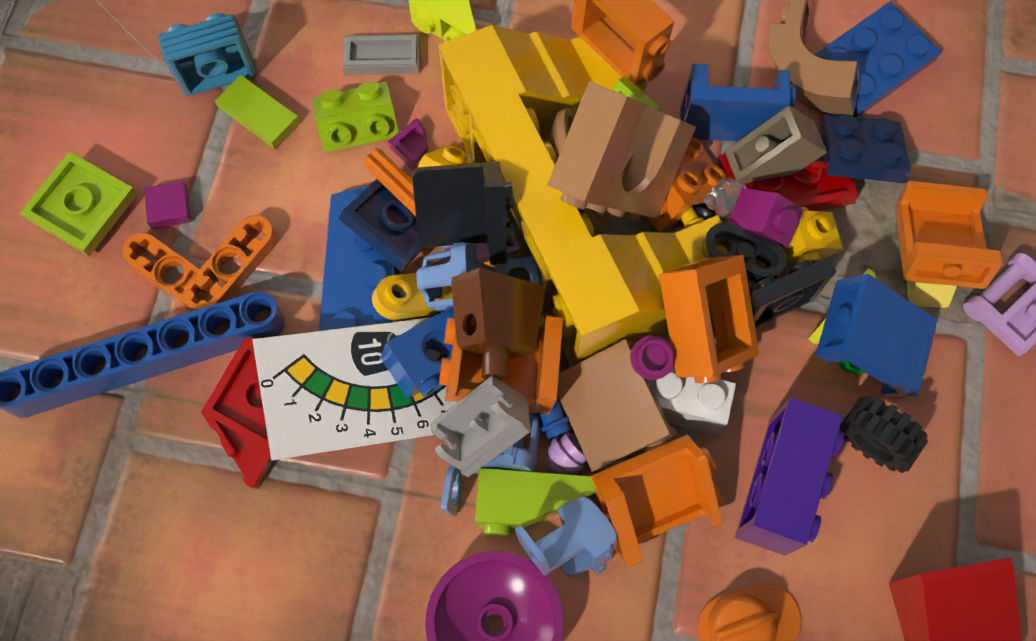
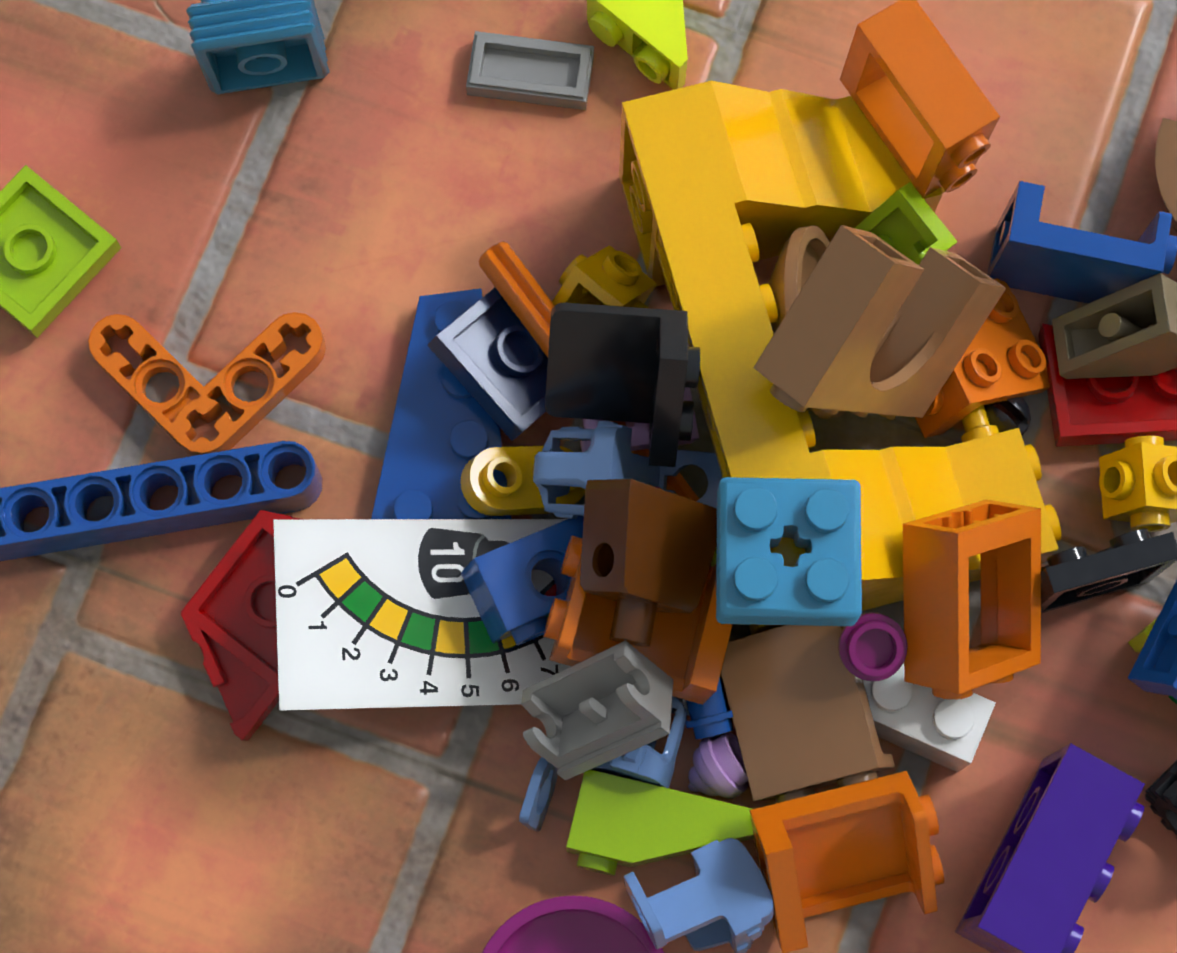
camera: 10 degrees right, 5 degrees up
magenta tile [144,181,191,229] -> none
lime tile [215,75,300,149] -> none
lime bracket [312,82,399,152] -> none
magenta tile [388,118,428,171] -> none
black plate [702,223,787,283] -> none
clear plate [703,178,746,219] -> none
magenta brick [728,188,804,248] -> none
none -> dark azure brick [716,477,862,626]

